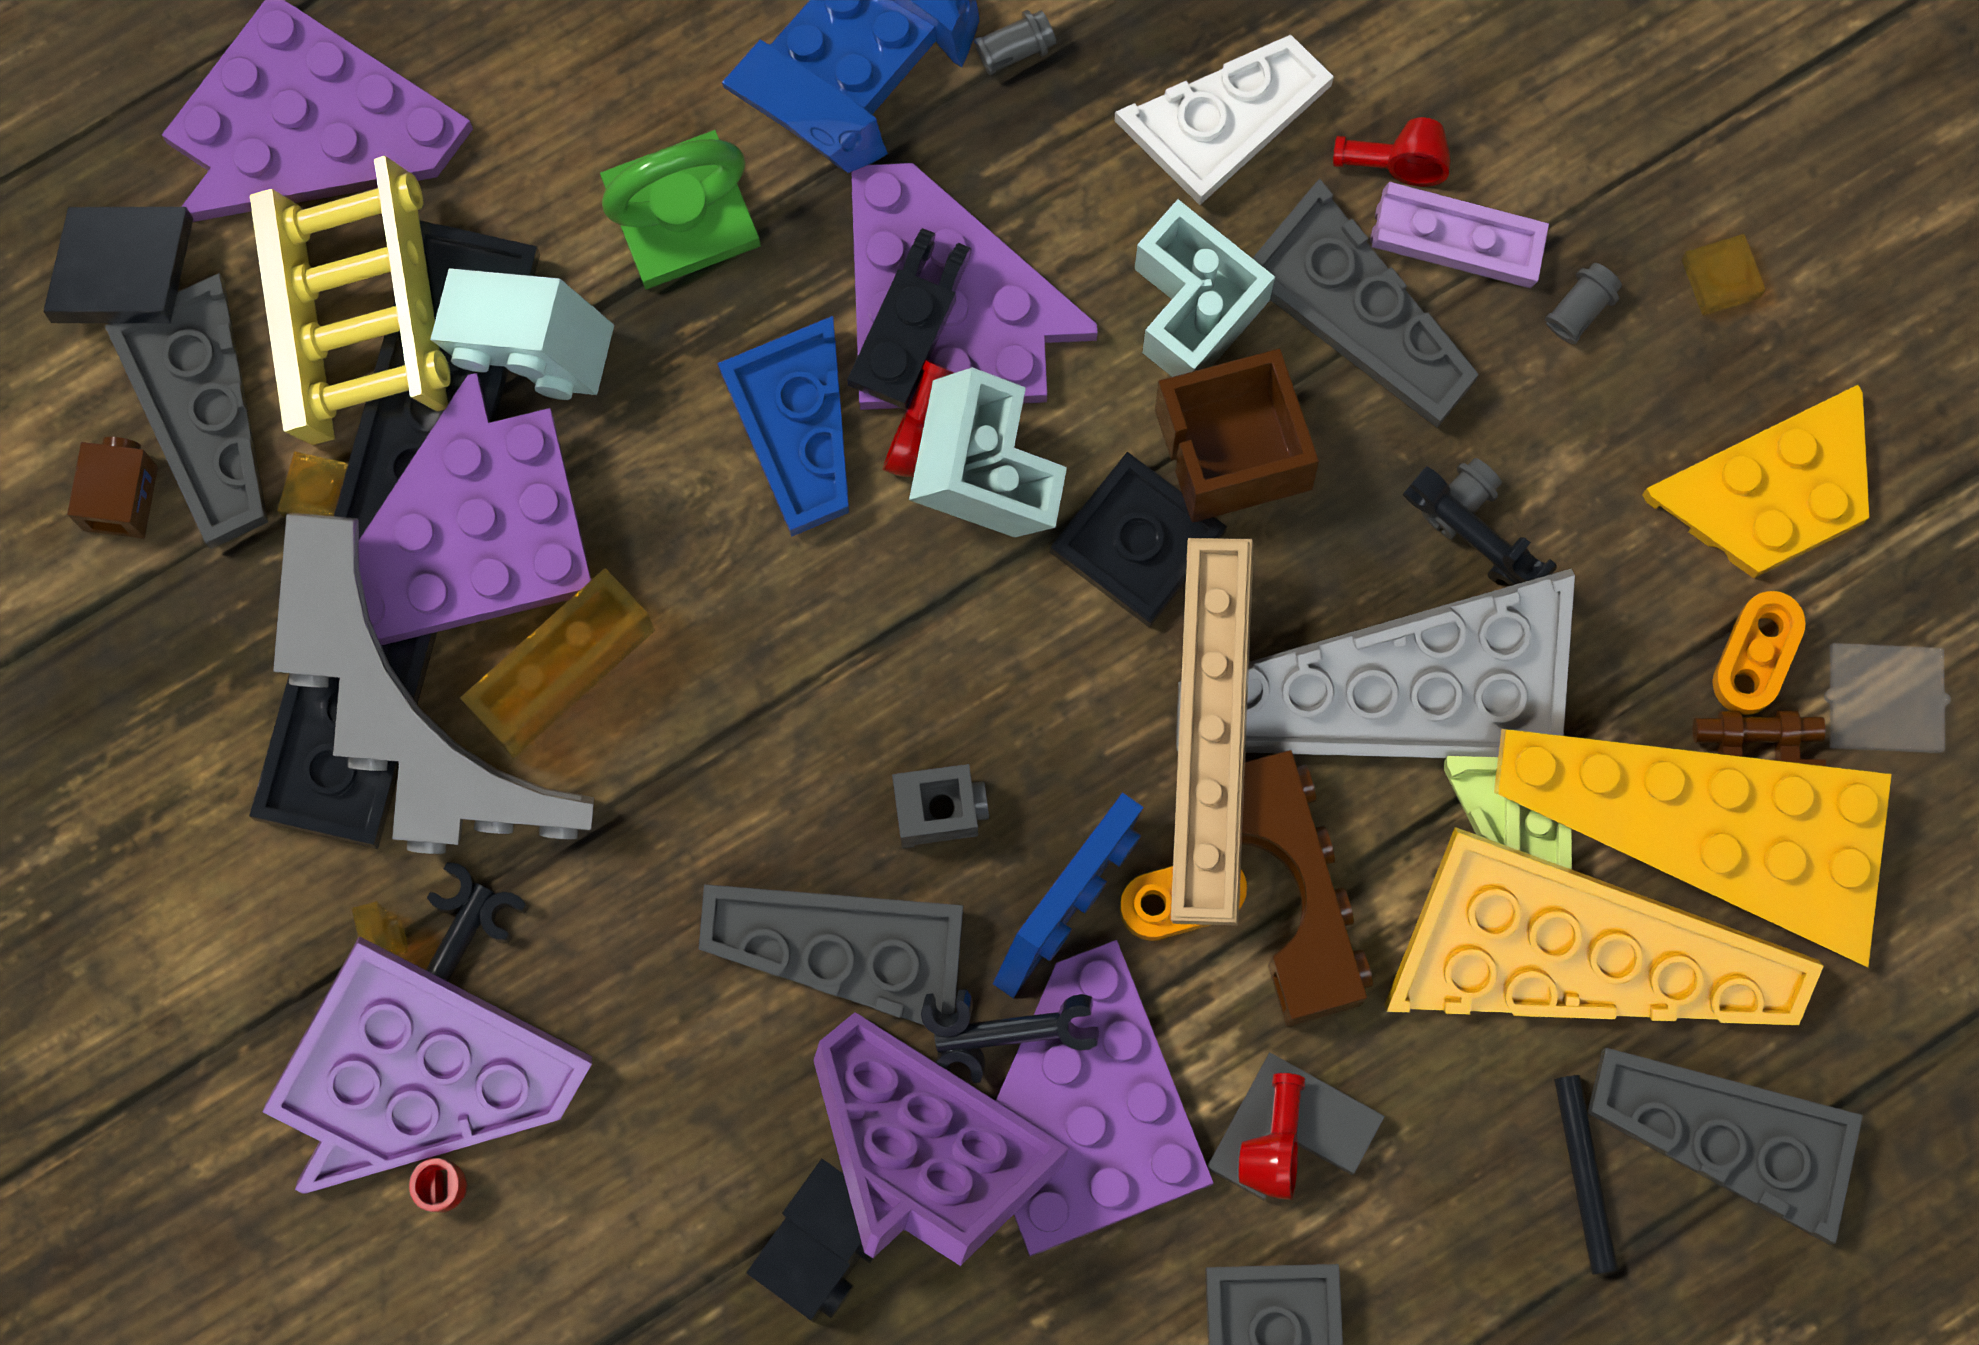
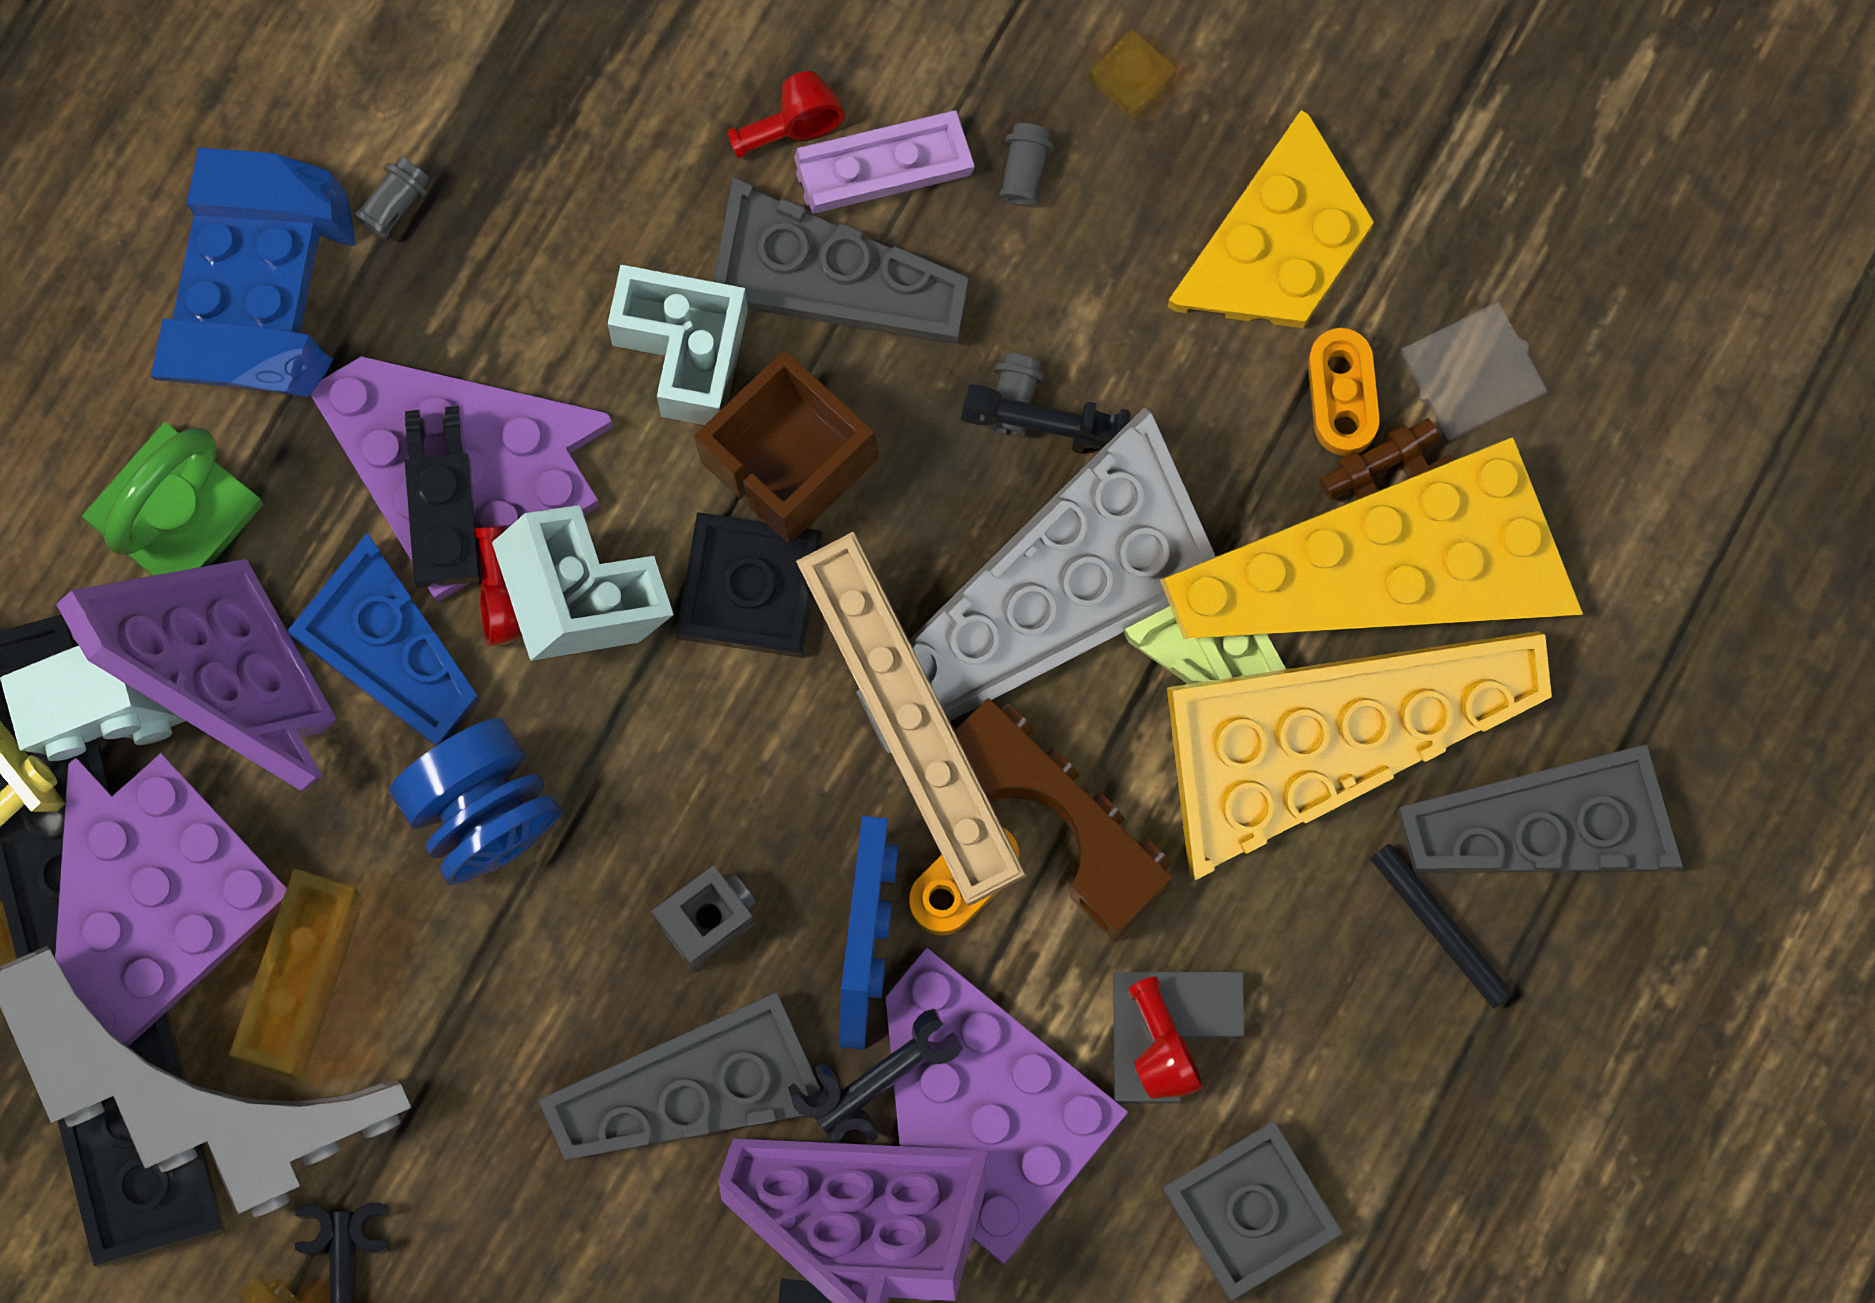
camera: 30 degrees left, 0 degrees up
white wing [1114,35,1334,205] -> none
none -> medium lavender wing [56,559,337,791]
none -> blue wheel [389,718,562,885]

